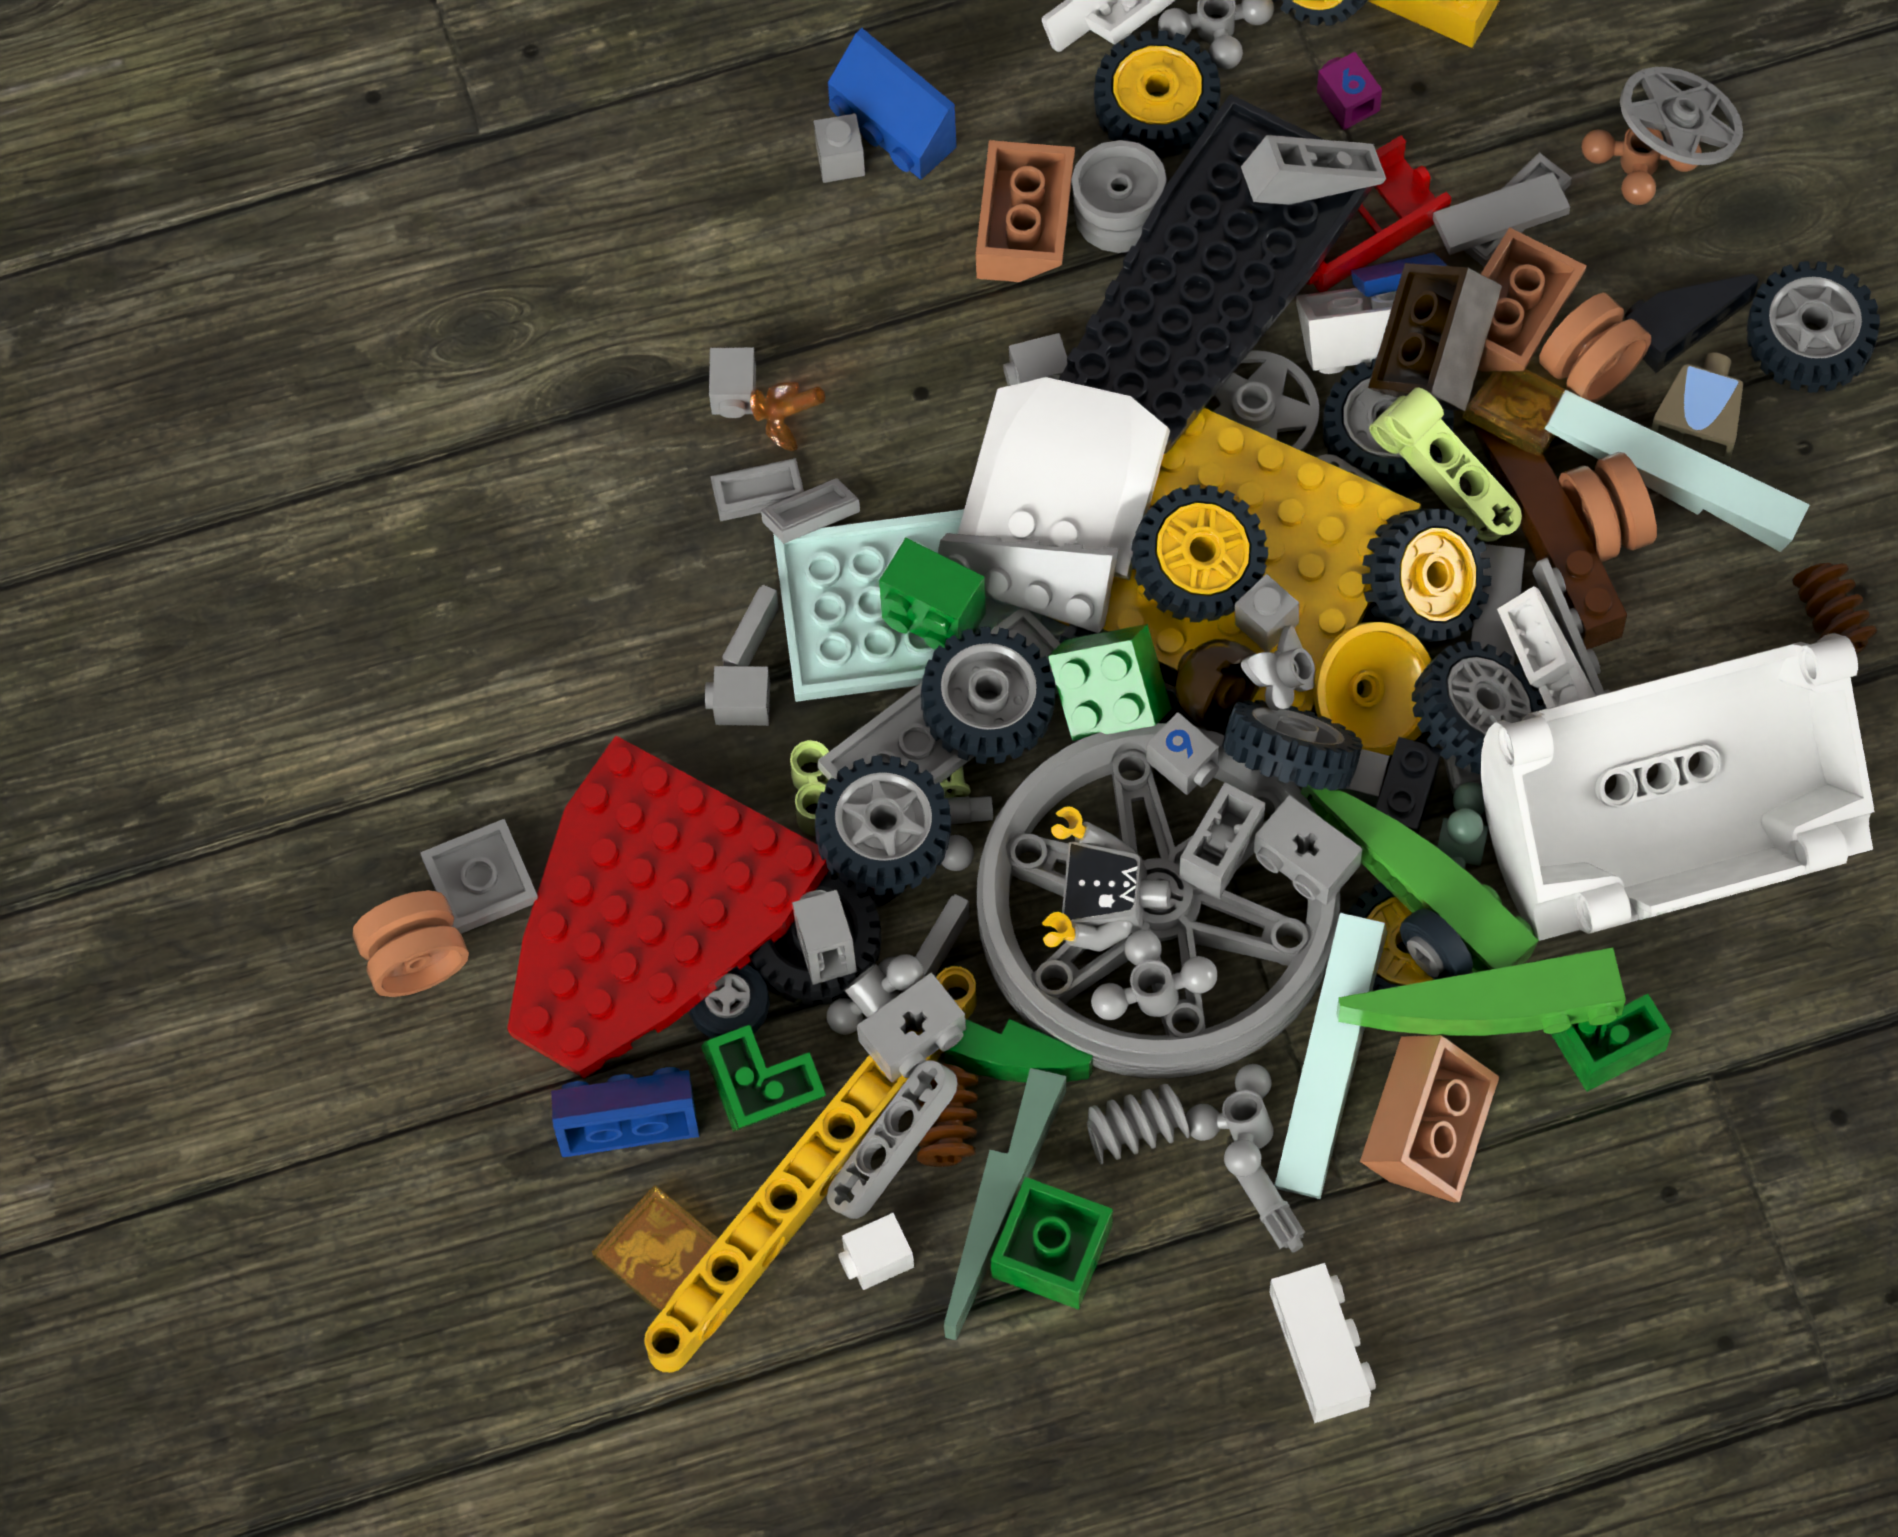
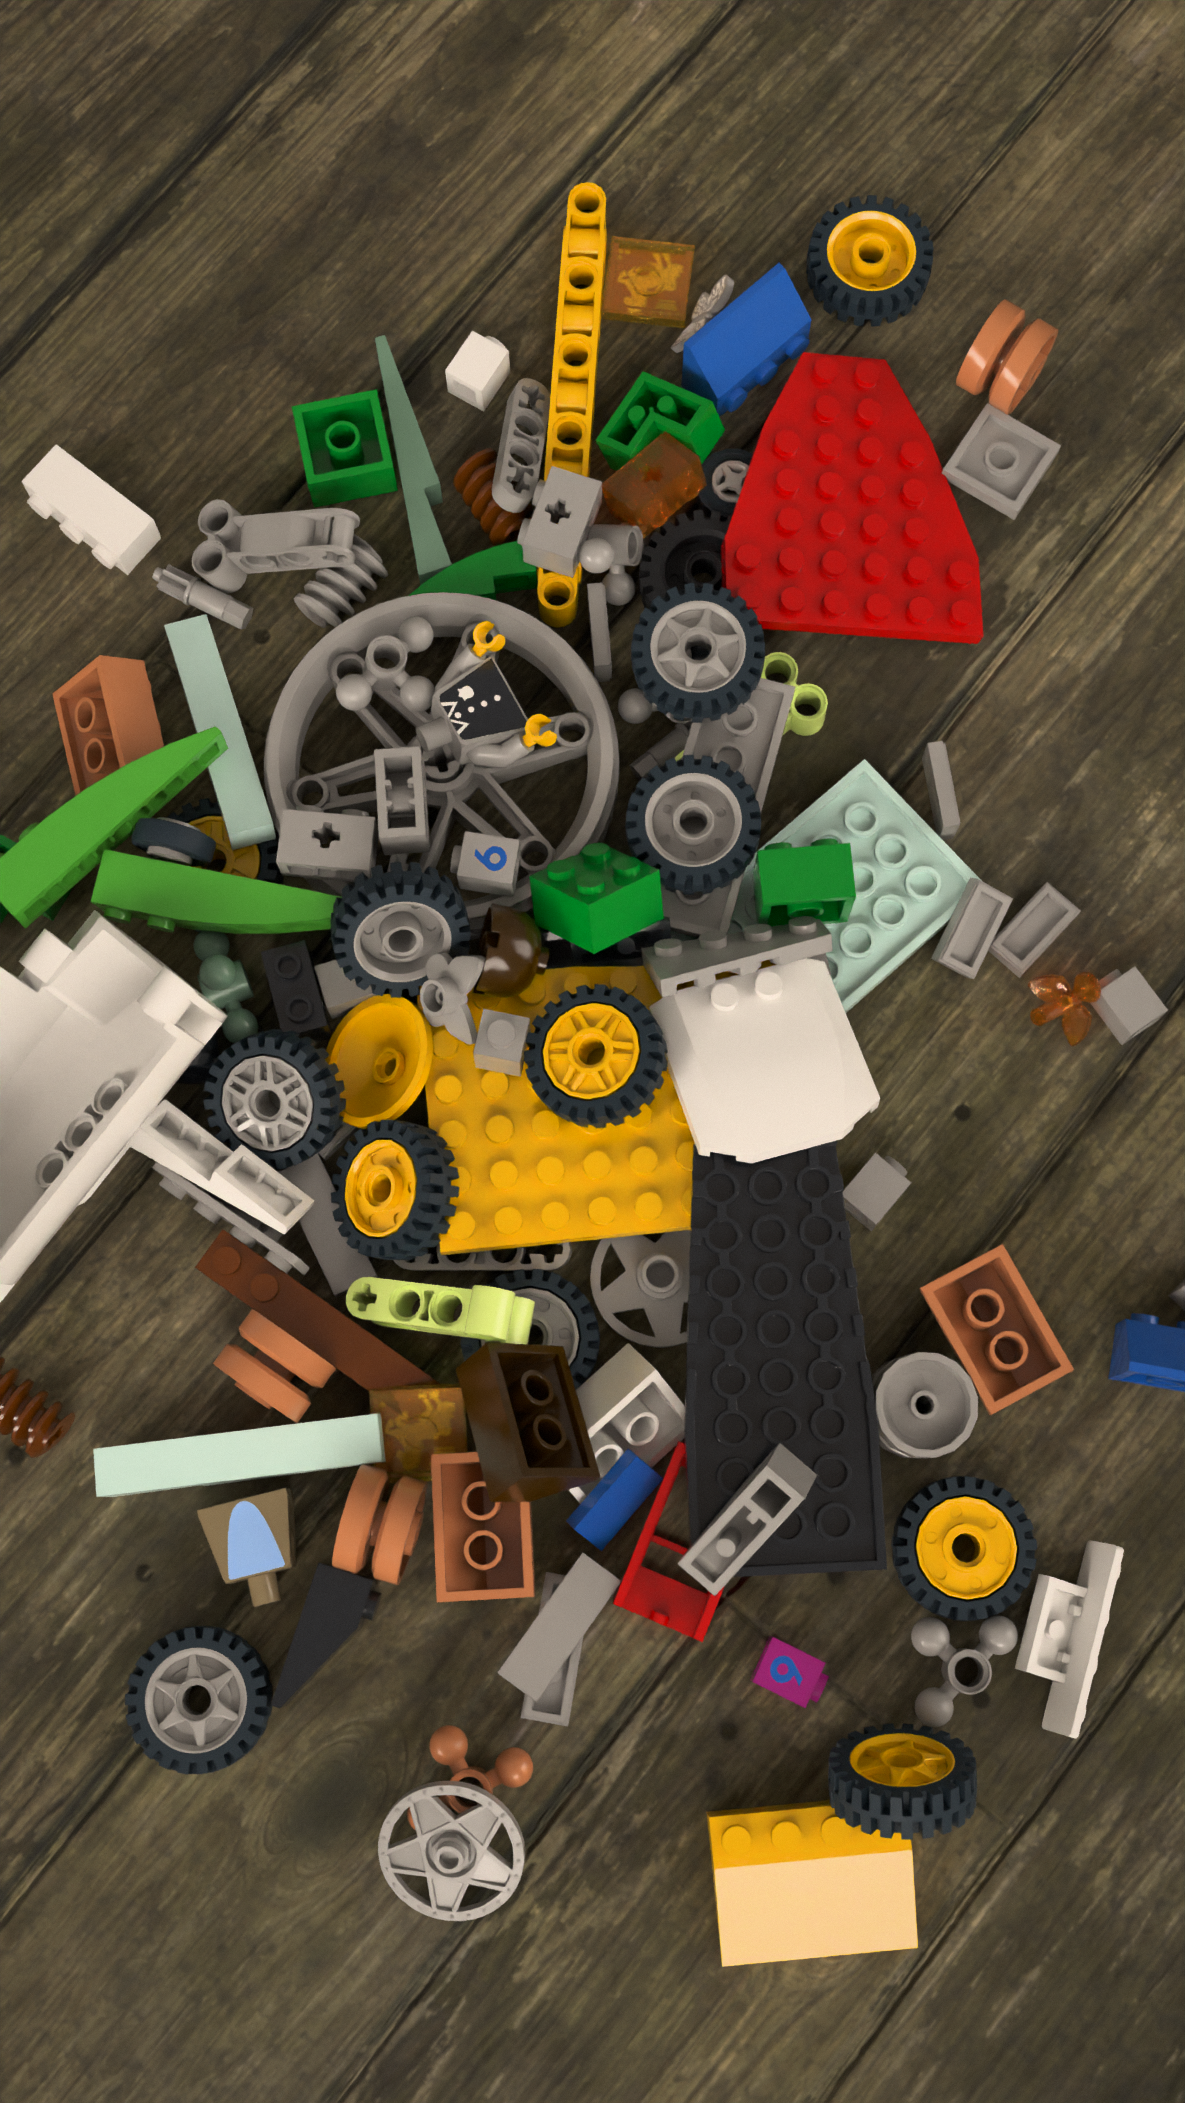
camera: 145 degrees right, 10 degrees up
light grey brick [705,666,770,726] -> none
light grey brick [792,890,857,985] -> none
light grey piece [1186,1064,1274,1177] -> none
none -> light grey piece [192,499,360,594]
none -> clear orange brick [602,431,707,539]
none -> light grey animal [671,275,734,353]
none -> wheel [806,195,934,327]

